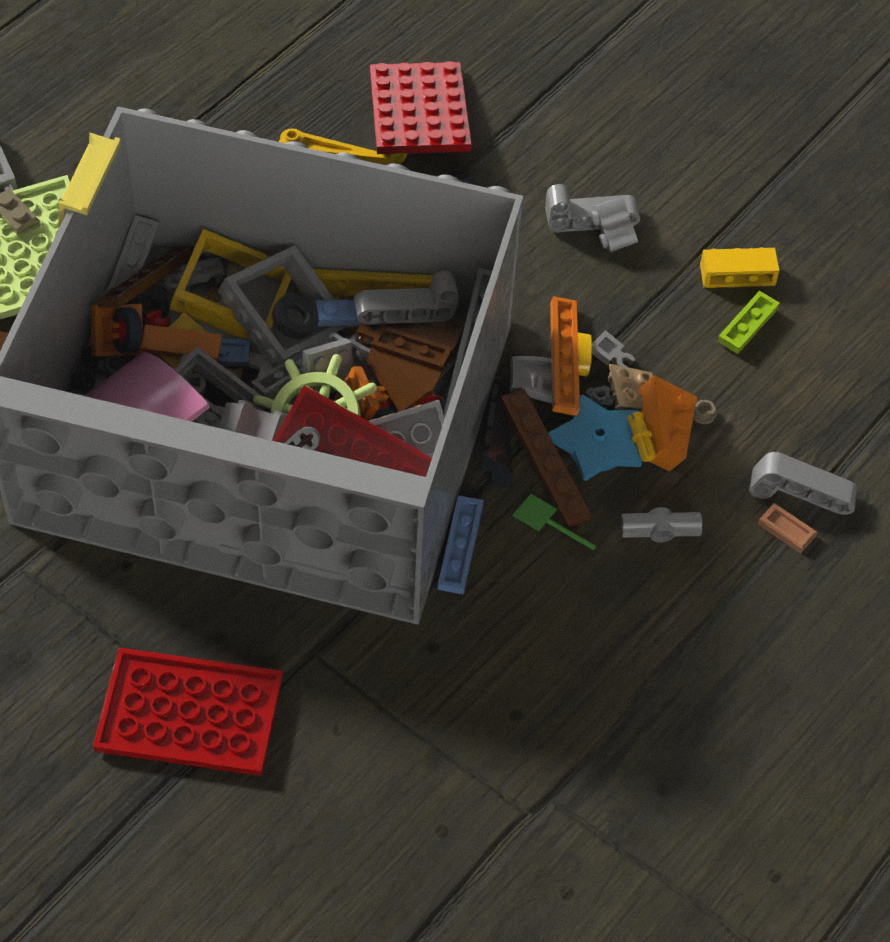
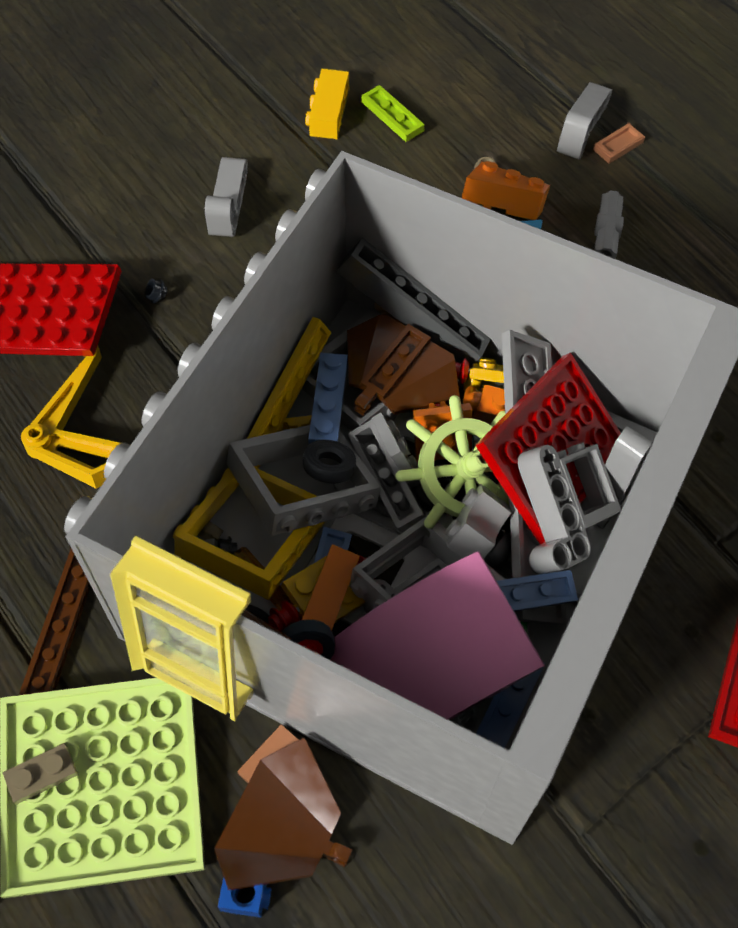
camera: 75 degrees left, 5 degrees up
light grey beam [354,271,459,325] -> none
light grey brick [591,196,638,252] -> none
yellow axle [627,412,656,462] -> none

